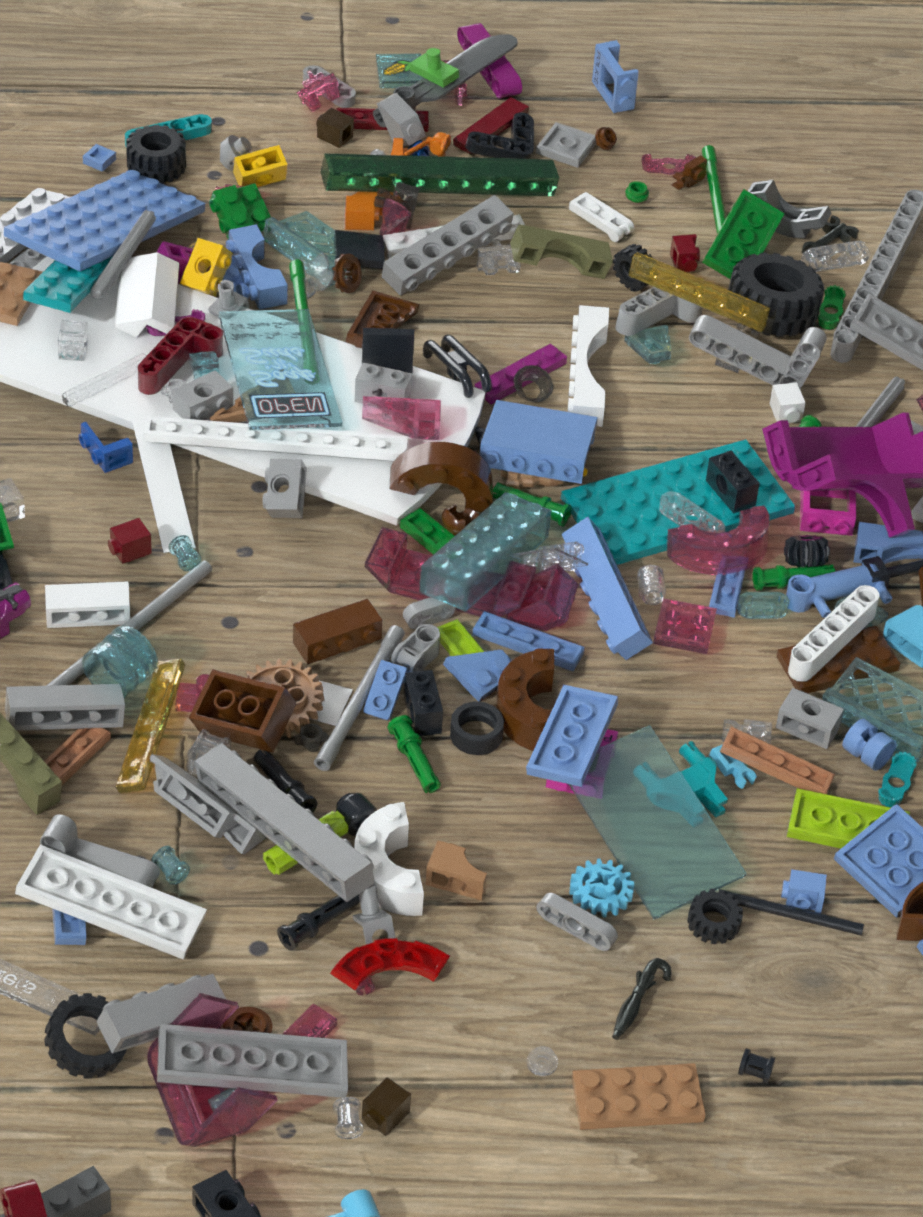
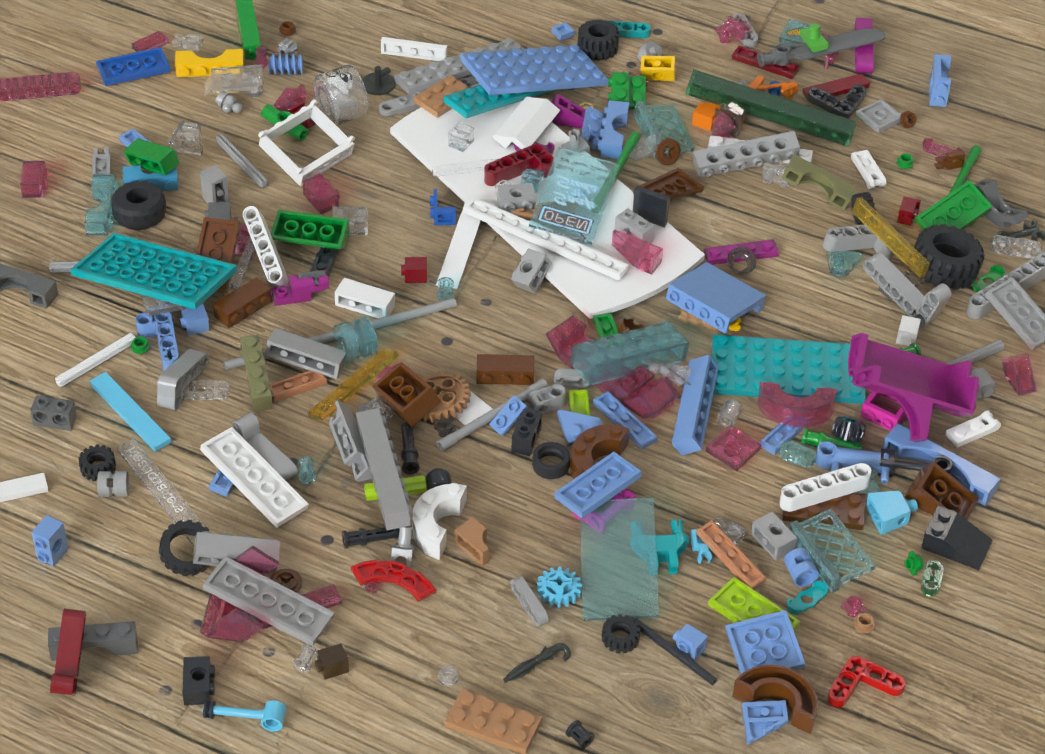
camera: 30 degrees right, 0 degrees up
light grey axle [90,210,156,299] -> none
yellow brick [180,238,233,297] -> none
dark brown brick [316,108,354,148] -> none
black tile [334,230,385,269] -> none
light grey slope [376,93,426,146] -> none
green pin [387,715,441,793] -> none
reddish brown brick [389,442,493,515] -> none
black piece [423,334,492,398] -> none
green pin [493,482,572,527] -> none
white arch [568,305,609,427] -> none
clear beam [659,491,725,545] -> none
black brick [706,450,760,514] -> none

